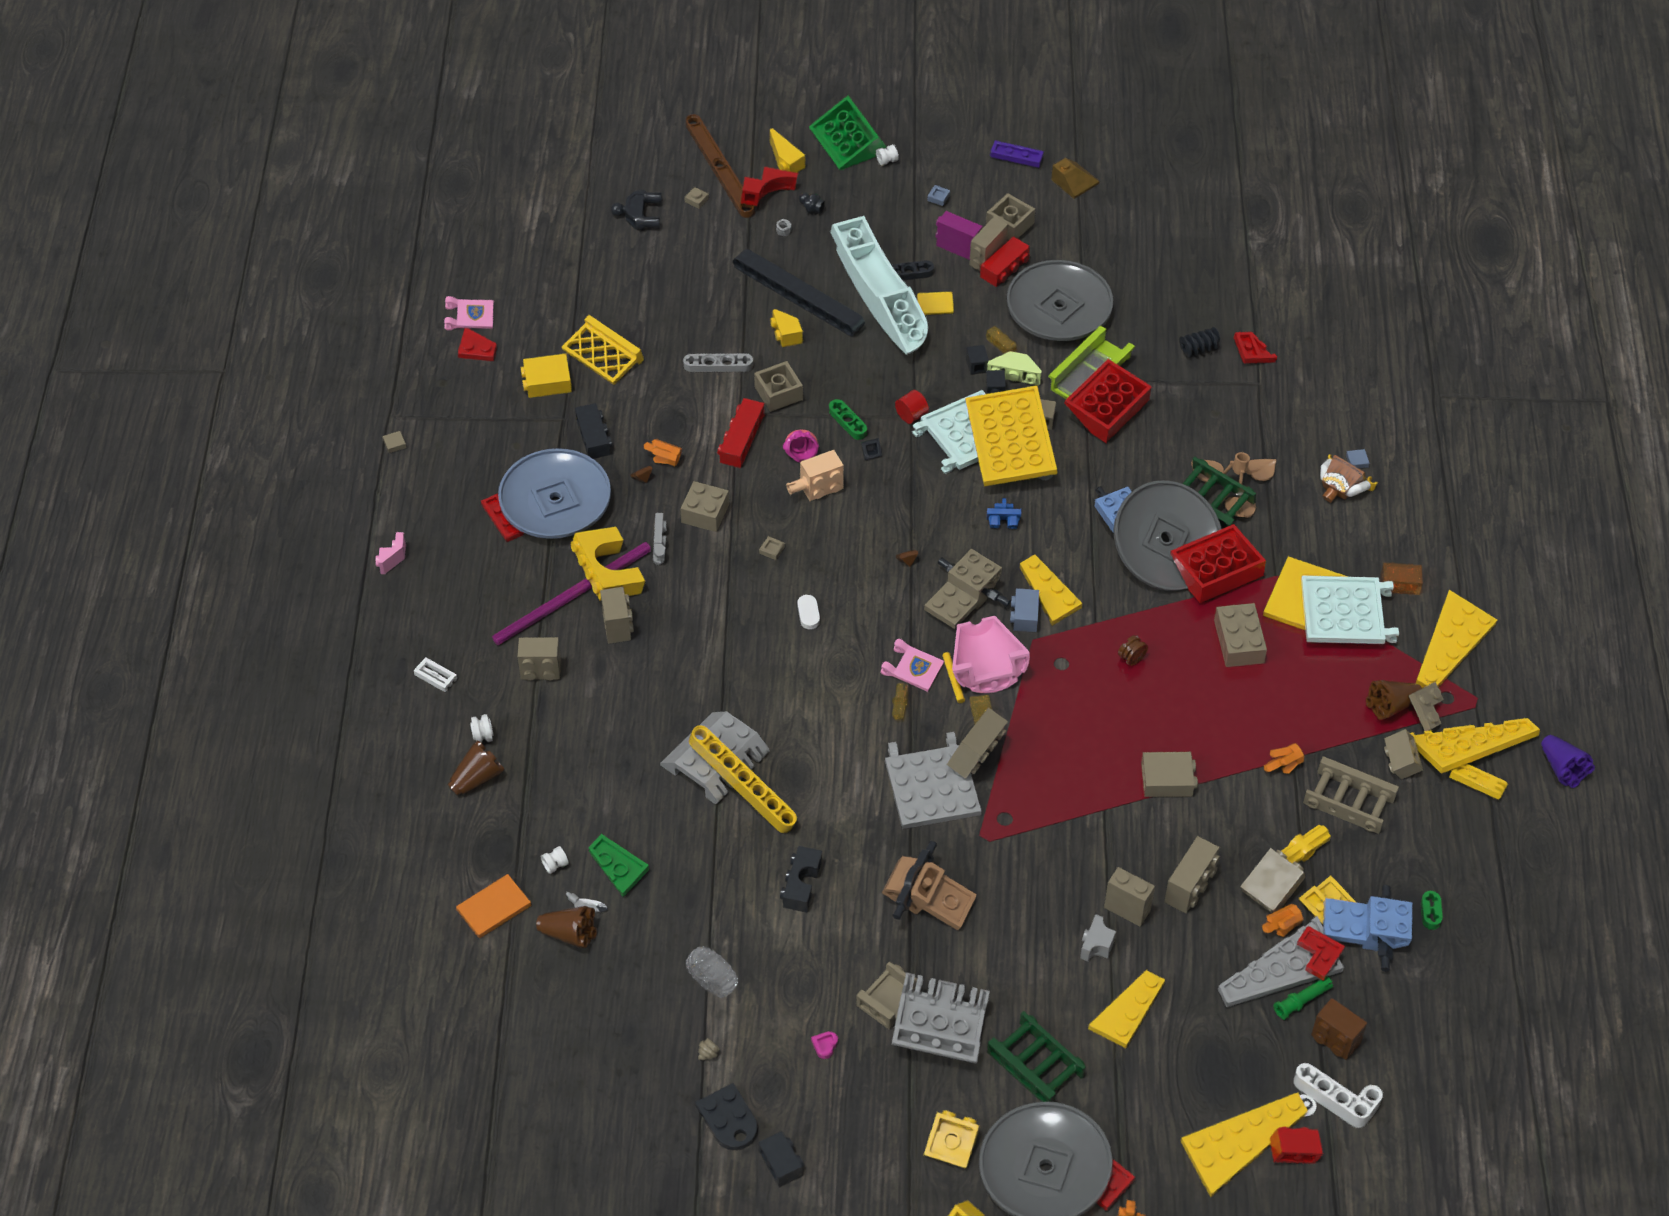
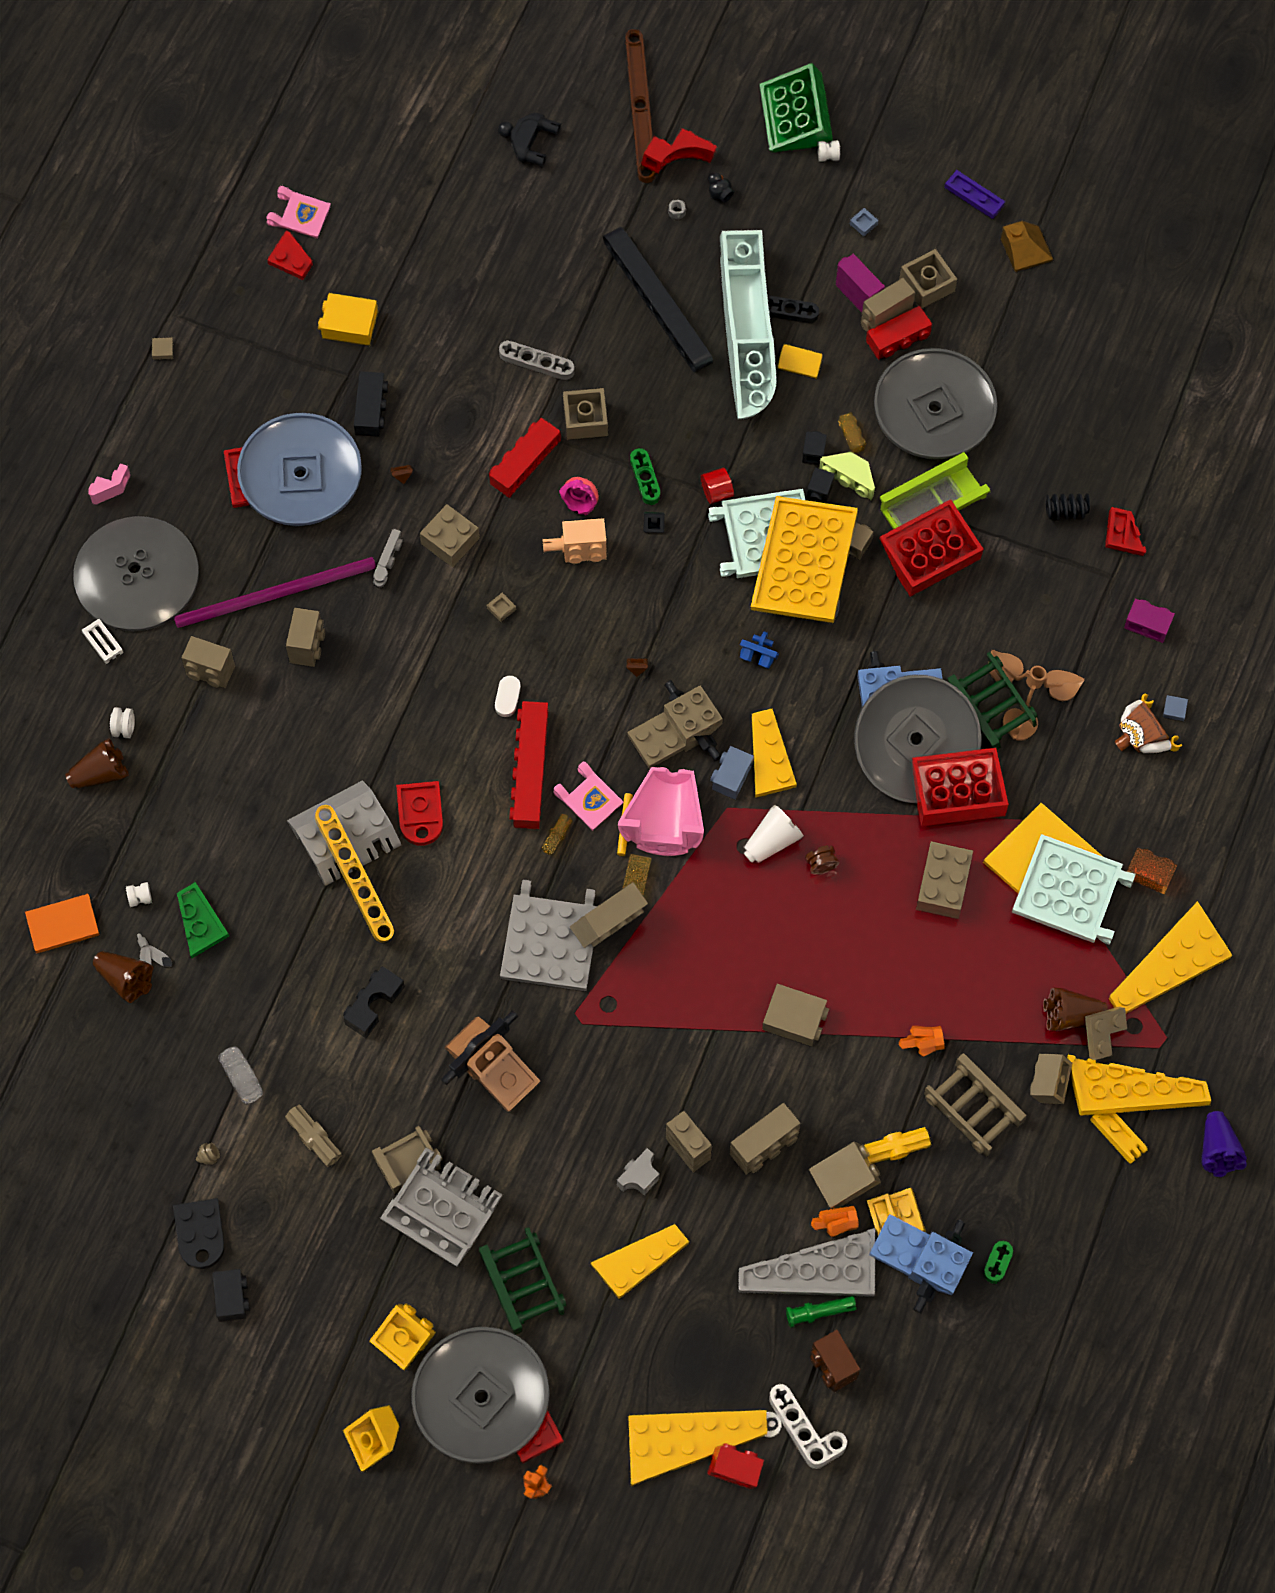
camera: 20 degrees right, 15 degrees up
yellow fence [562,315,644,385] -> none
yellow arch [571,527,645,601] -> none
orange rock [644,439,682,466] -> none
dark tan plate [685,187,709,209] -> none
yellow slope [770,128,805,173] -> none
yellow slope [770,309,803,347] -> none
dark pink tile [811,1032,838,1059] -> none
red plate [1297,926,1345,981] -> none
none -> dark grey dish [73,516,199,631]
none -> dark tan piece [285,1104,342,1167]
none -> red tile [396,781,443,846]
none -> red brick [509,701,548,829]
none -> white cone [744,805,804,863]
none -> magenta brick [1124,599,1175,643]

